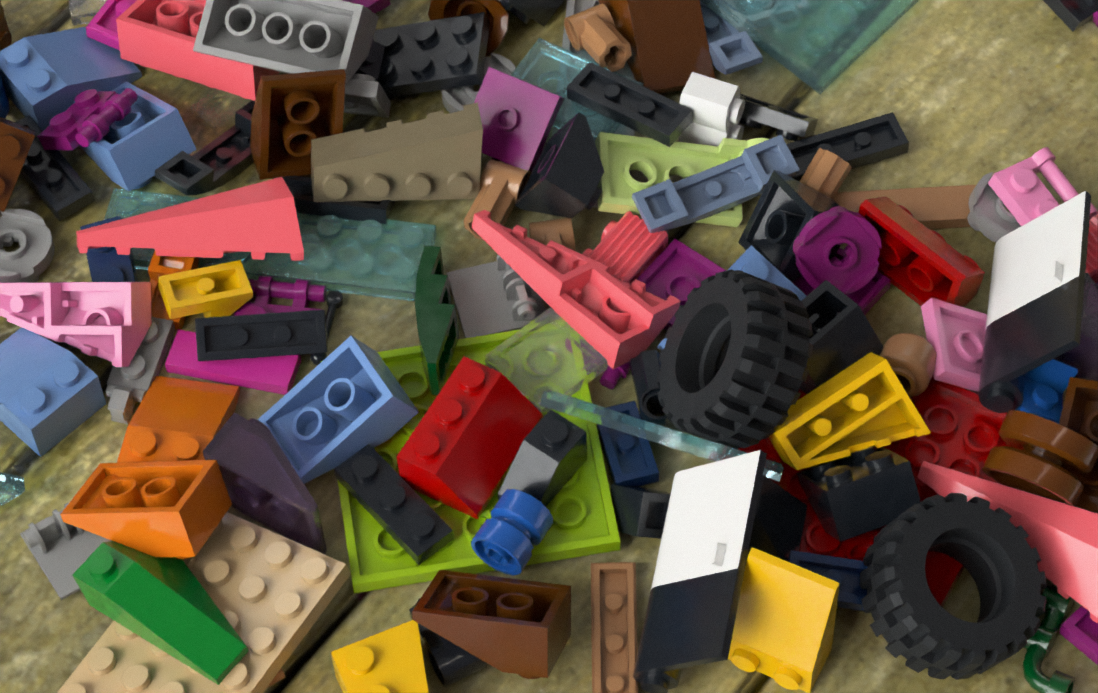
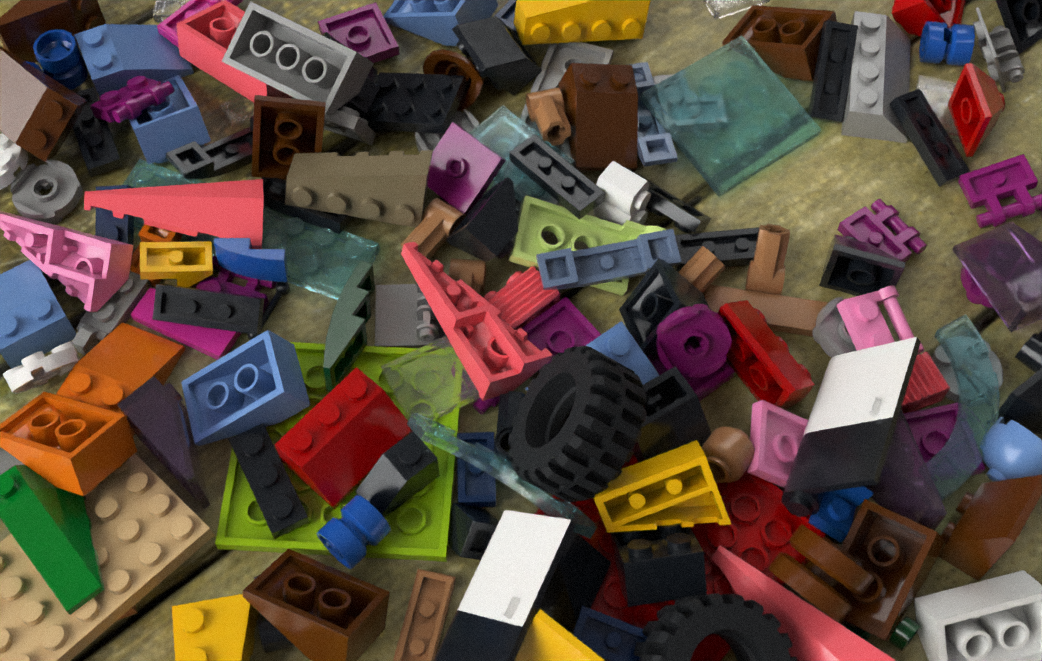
camera: 10 degrees right, 5 degrees up
none -> white plate [3,342,80,394]
none -> blue slope [214,238,288,282]
none -> medium nougat piece [745,224,790,295]
none -> black slope [819,234,906,296]
none -> magenta plate [837,199,927,262]

